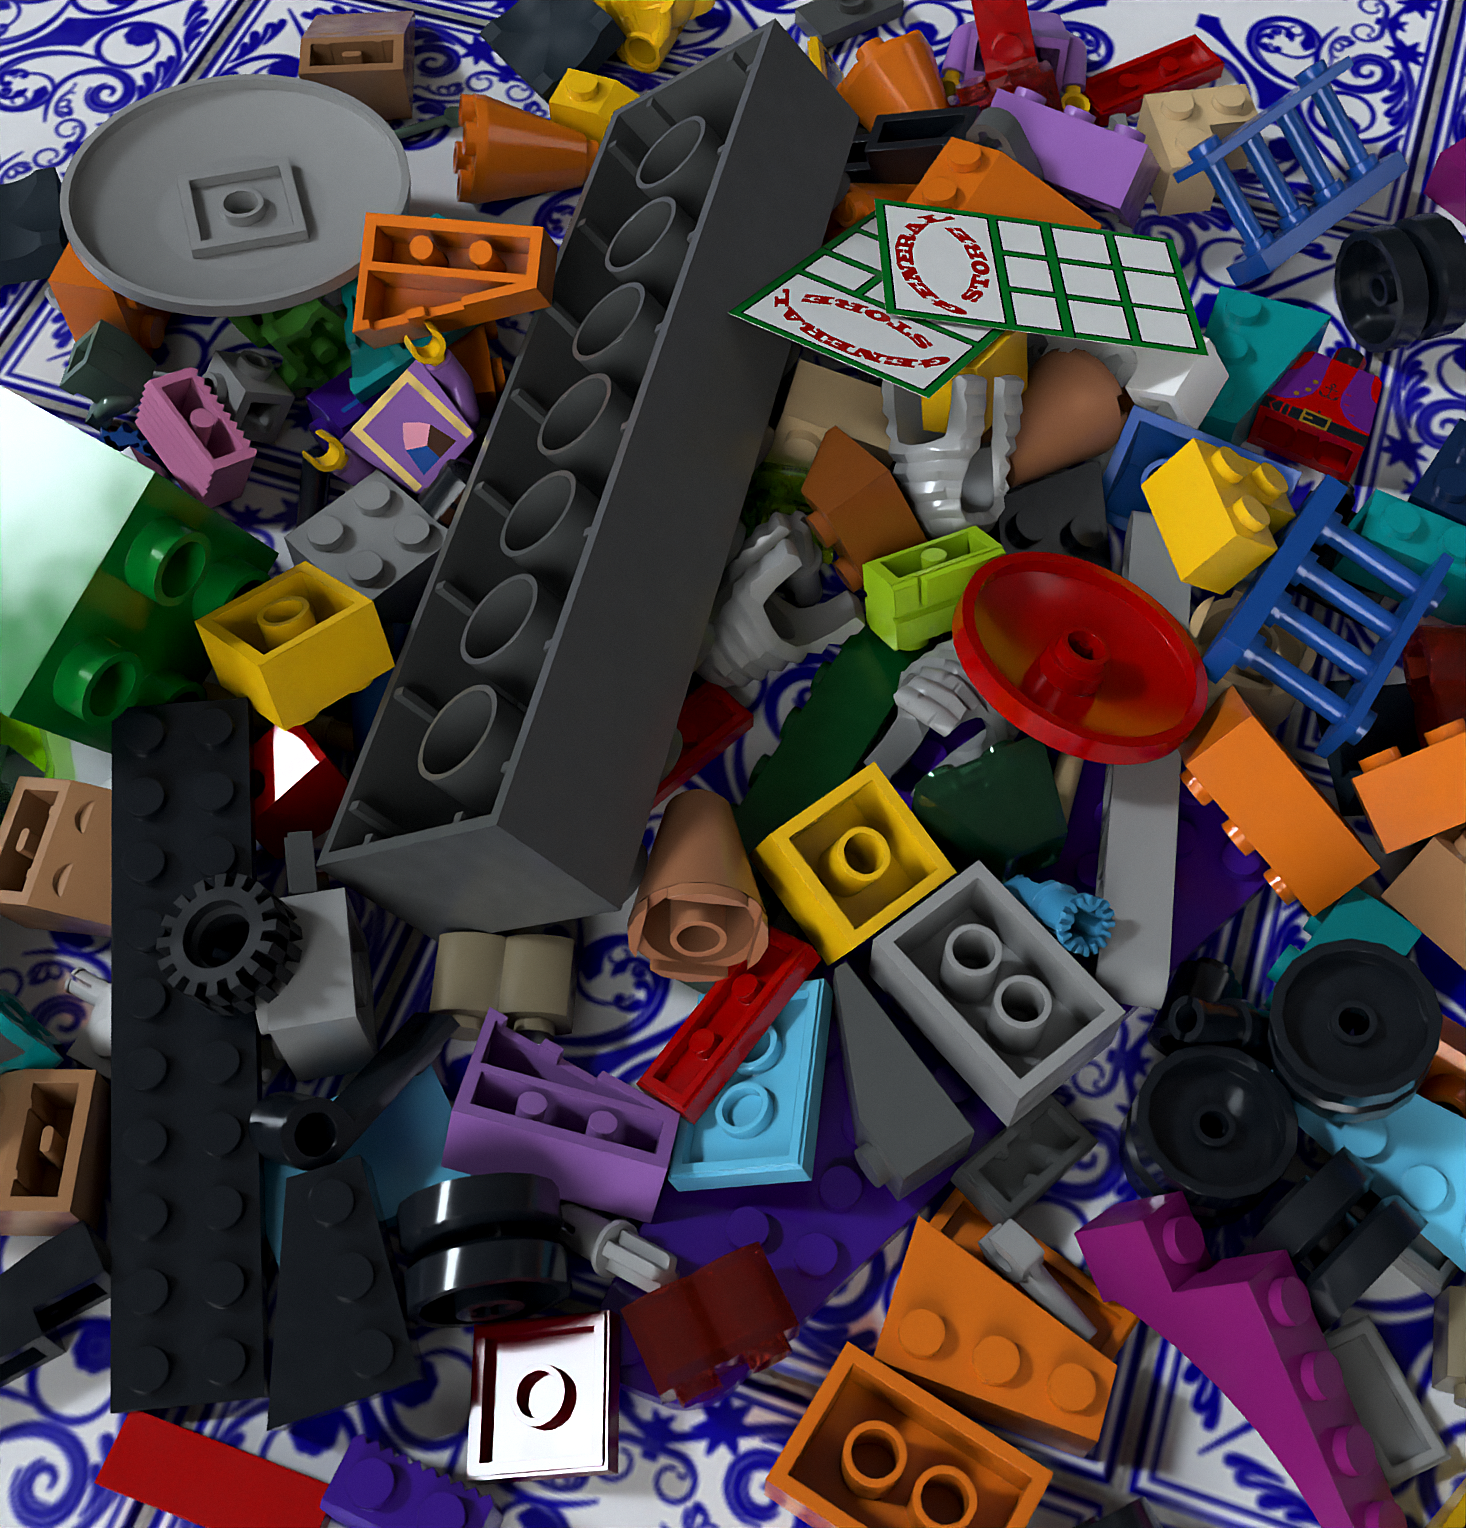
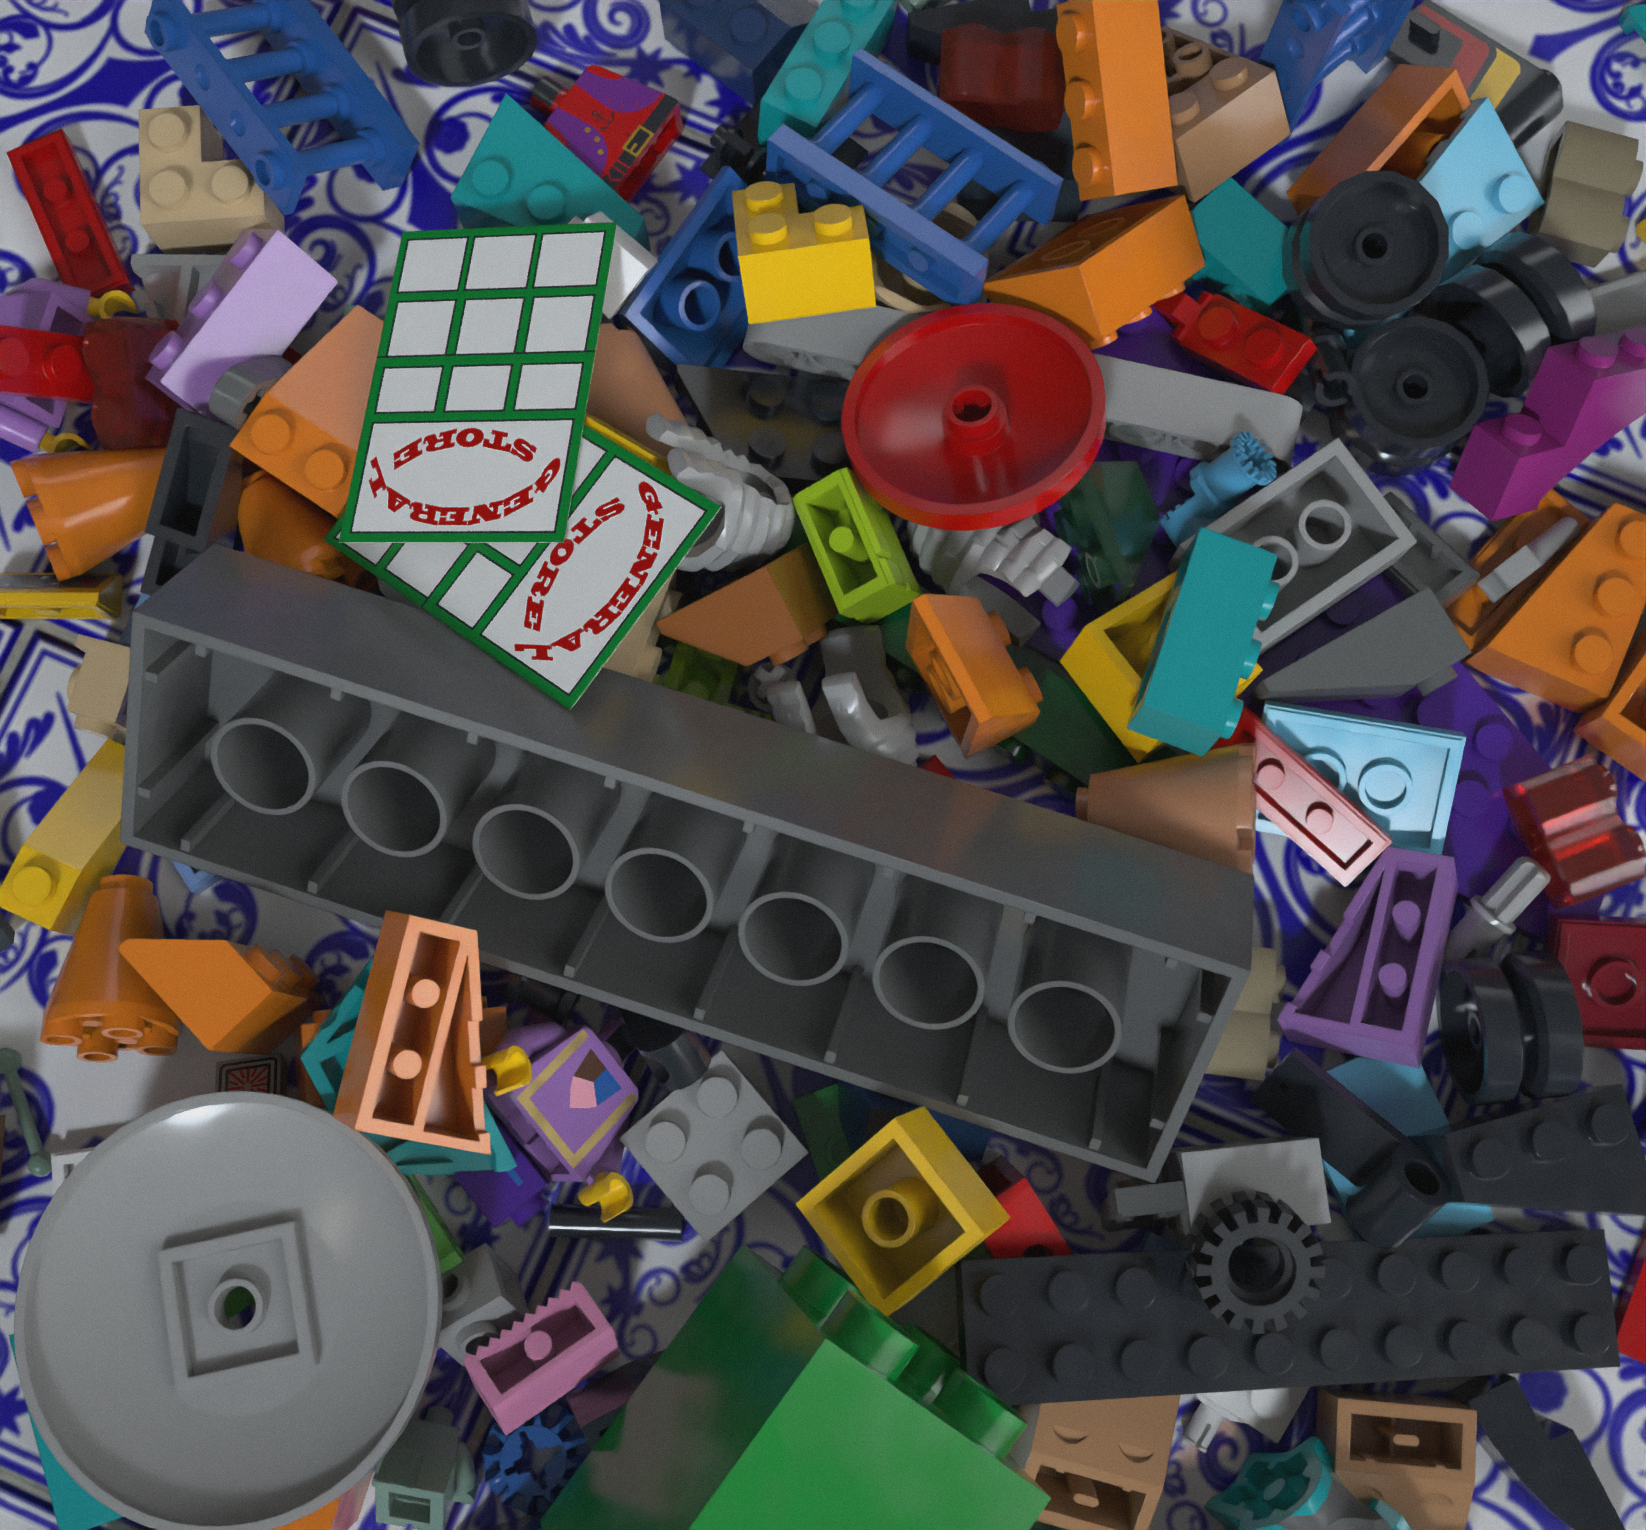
camera: 85 degrees left, 20 degrees up
none -> orange slope [116,939,326,1055]
none -> orange slope [905,594,1043,759]
none -> teal brick [1126,527,1280,757]
none -> red hinge [1152,291,1317,395]

